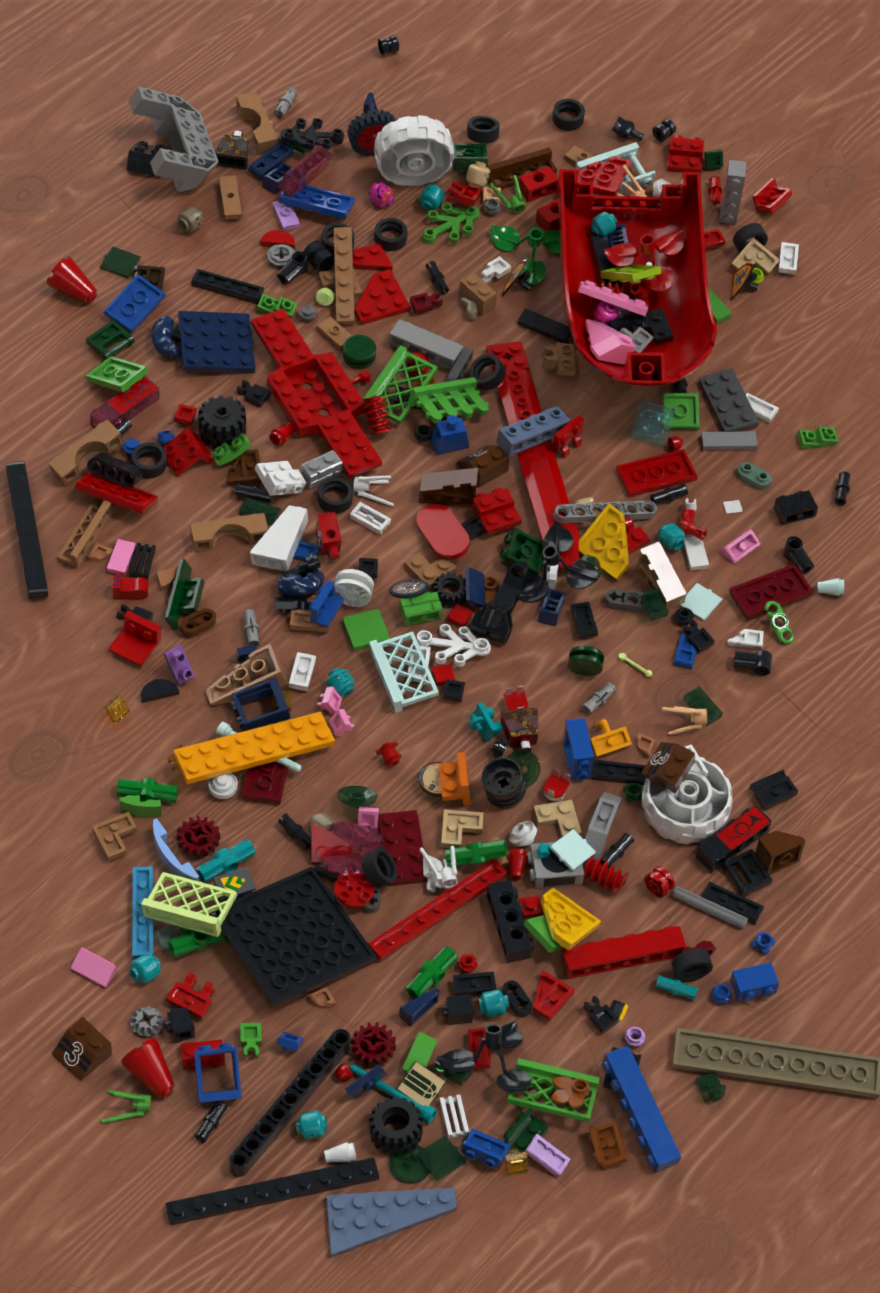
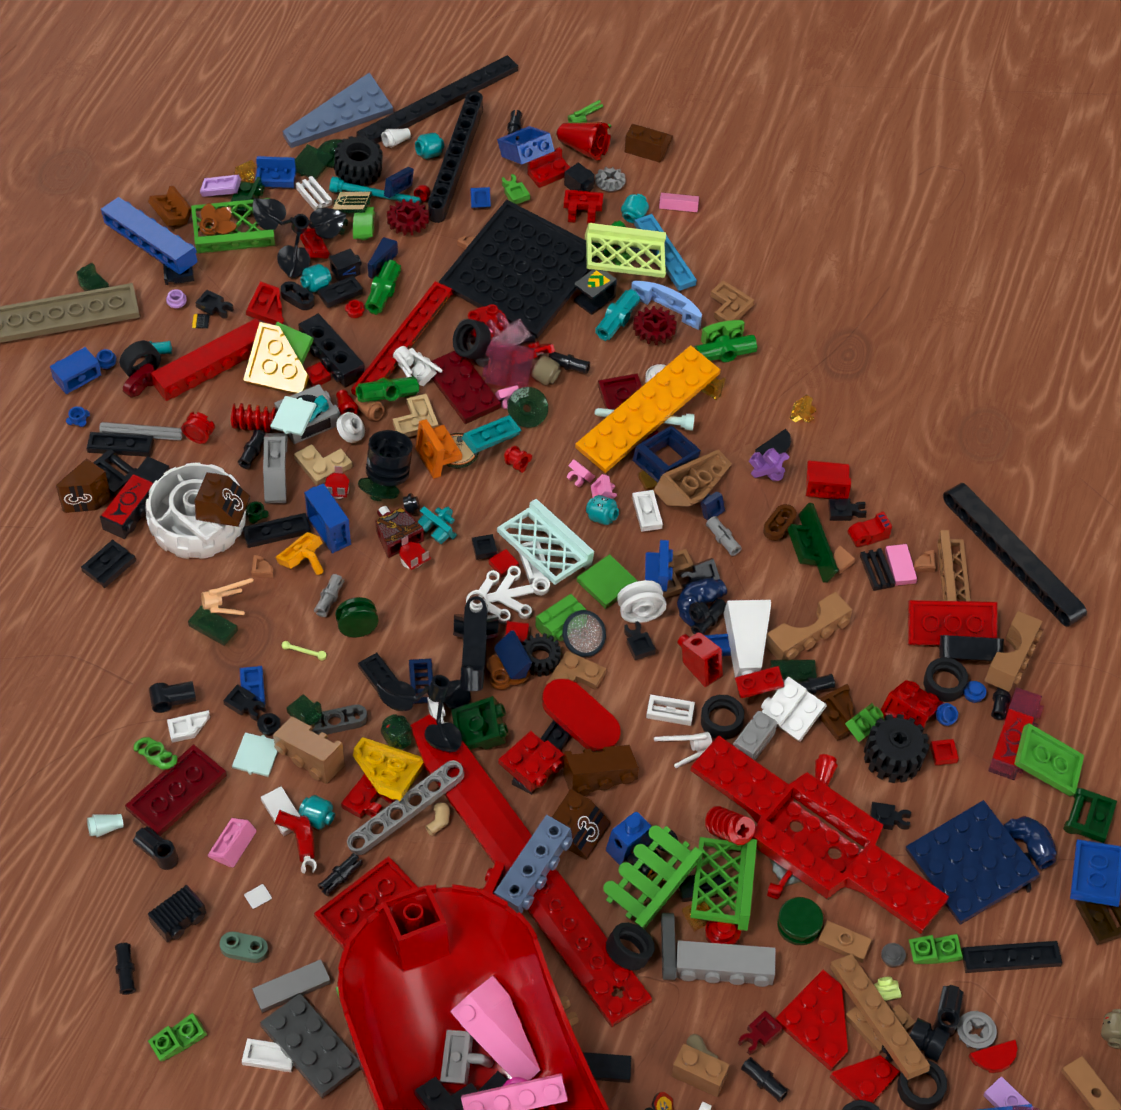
camera: 160 degrees right, 0 degrees up
none -> teal plate [462,415,522,454]
none -> red bracket [735,666,784,698]

